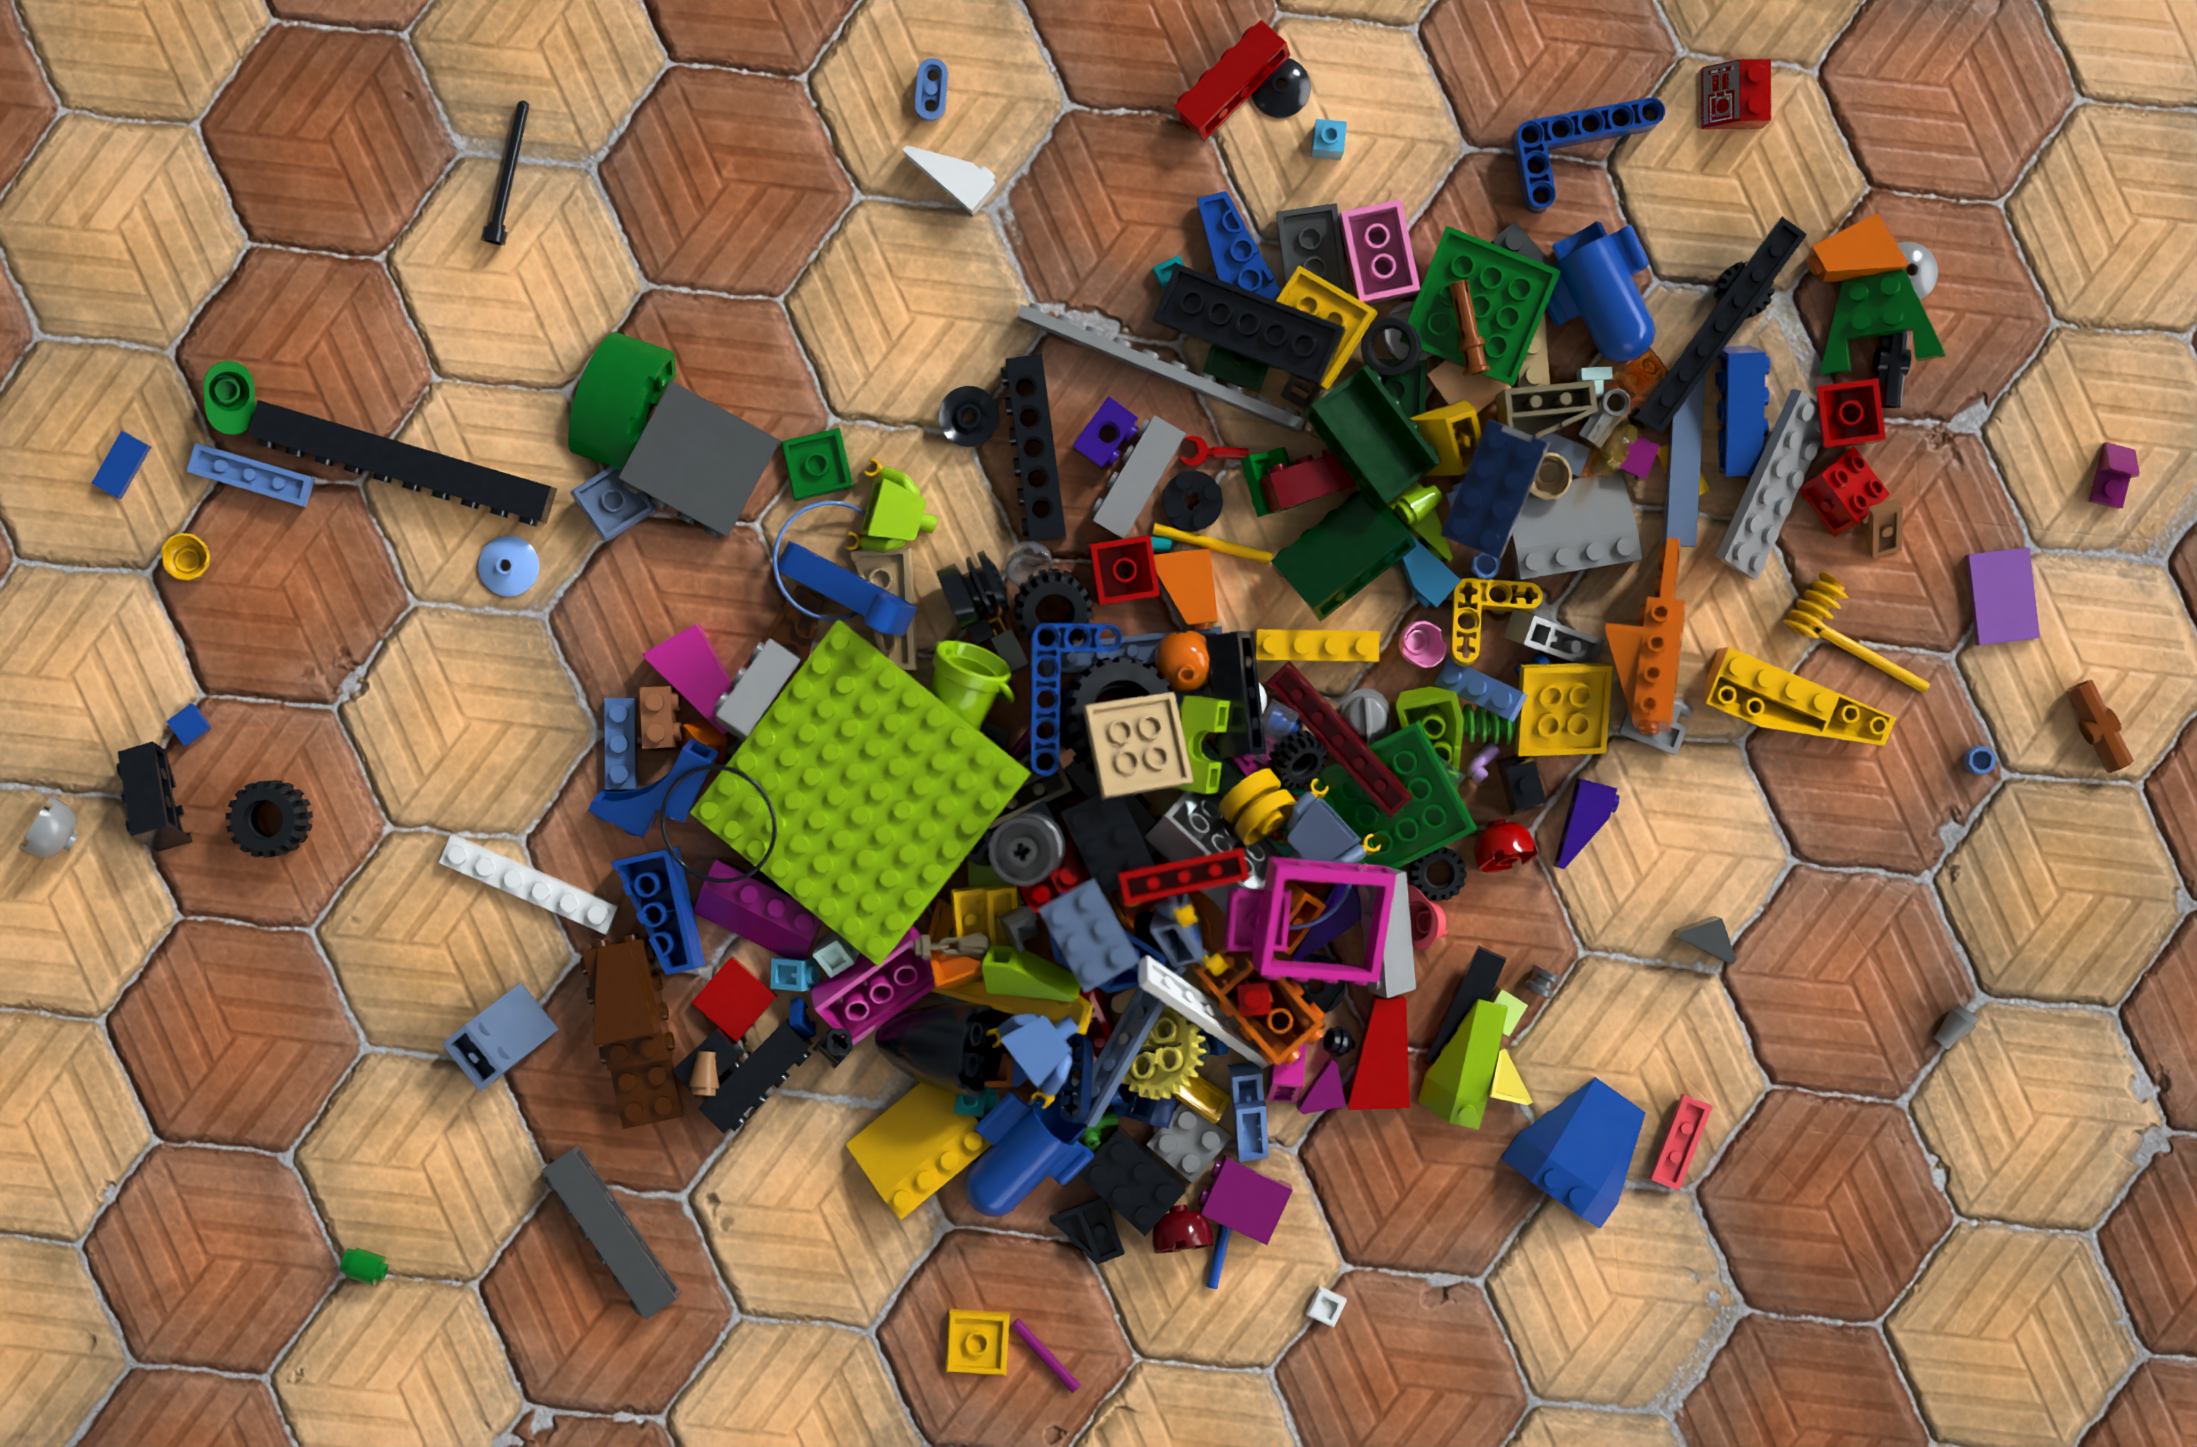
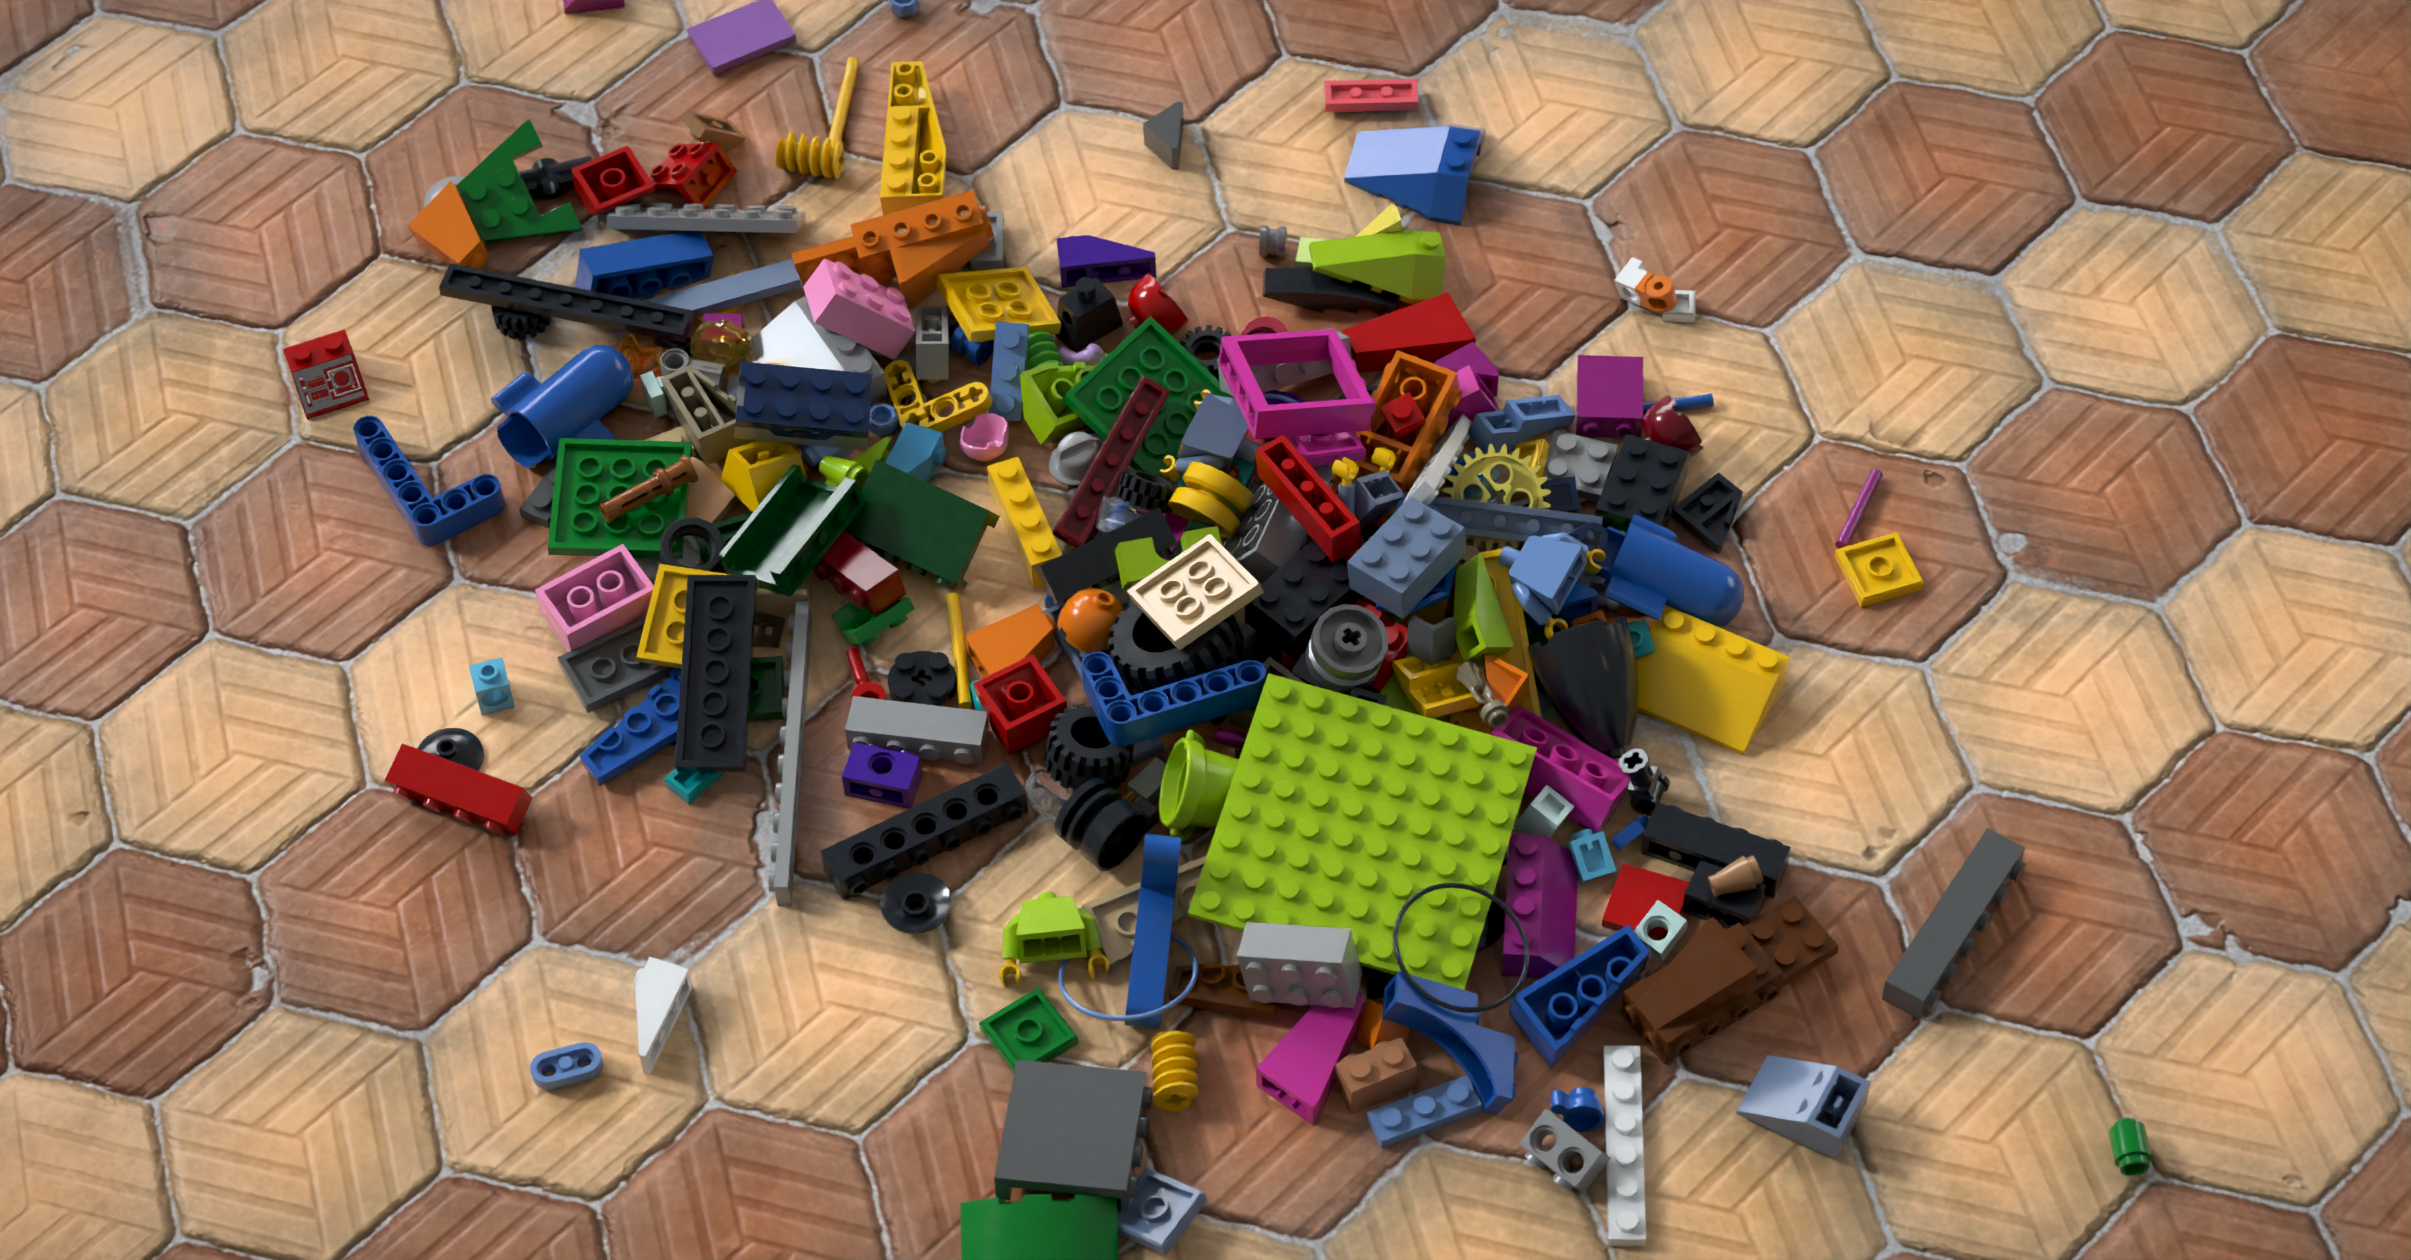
camera: 110 degrees left, 35 degrees down
none -> bright pink brick [803,258,915,360]
none -> yellow piece [1151,1031,1199,1112]
none -> light grey brick [1519,1109,1610,1193]
none -> blue piece [1551,1087,1604,1132]
none -> leg [1614,257,1678,313]
none -> light aqua brick [1634,900,1688,962]

